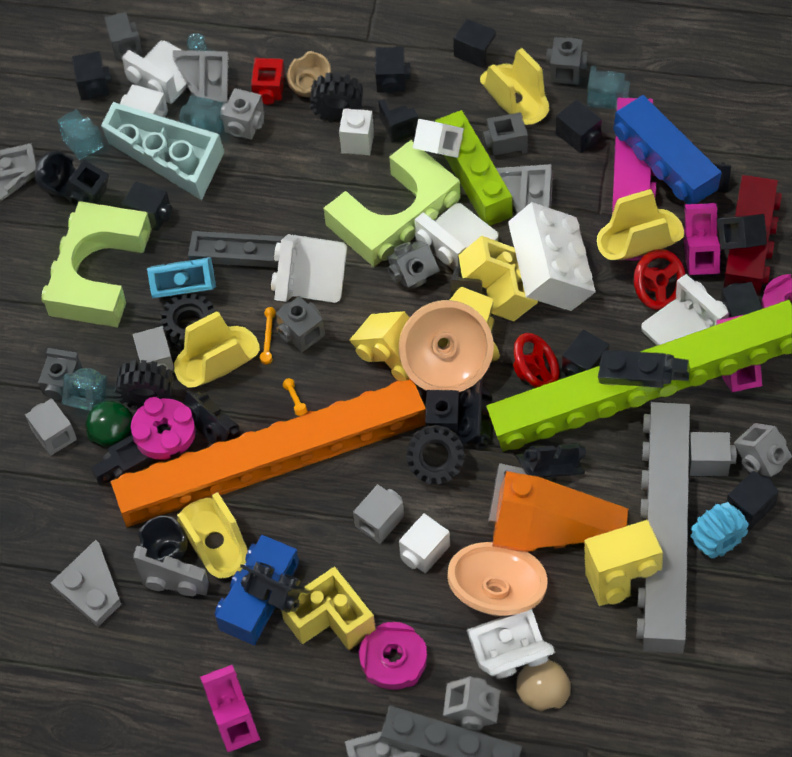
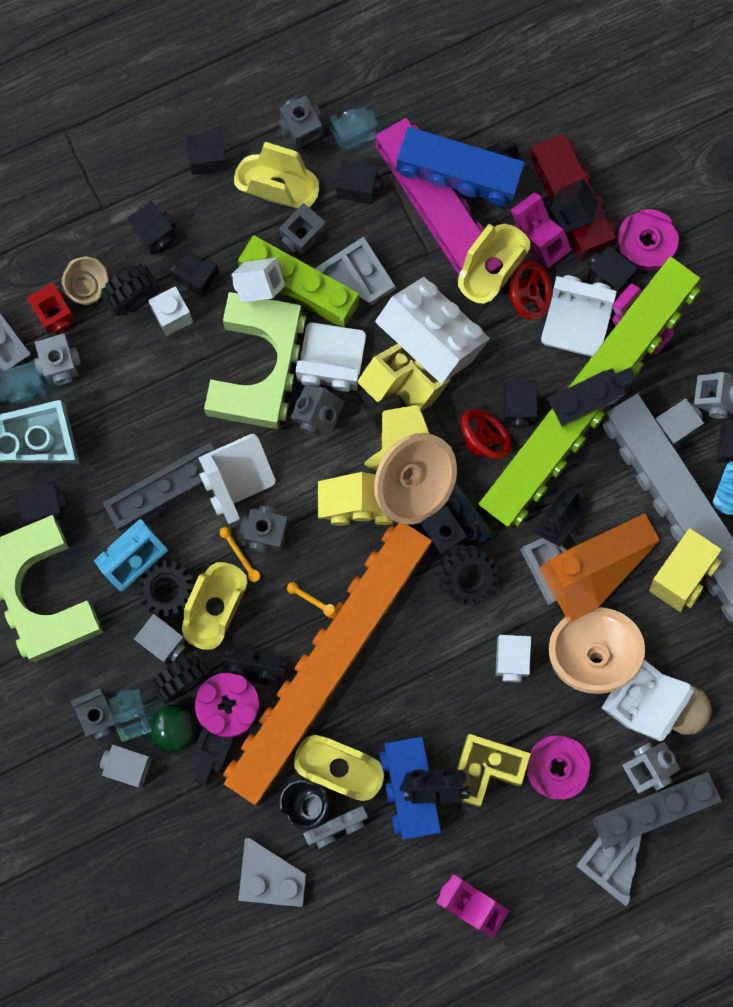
camera: 40 degrees left, 20 degrees up
light grey brick [353,484,404,544] -> none

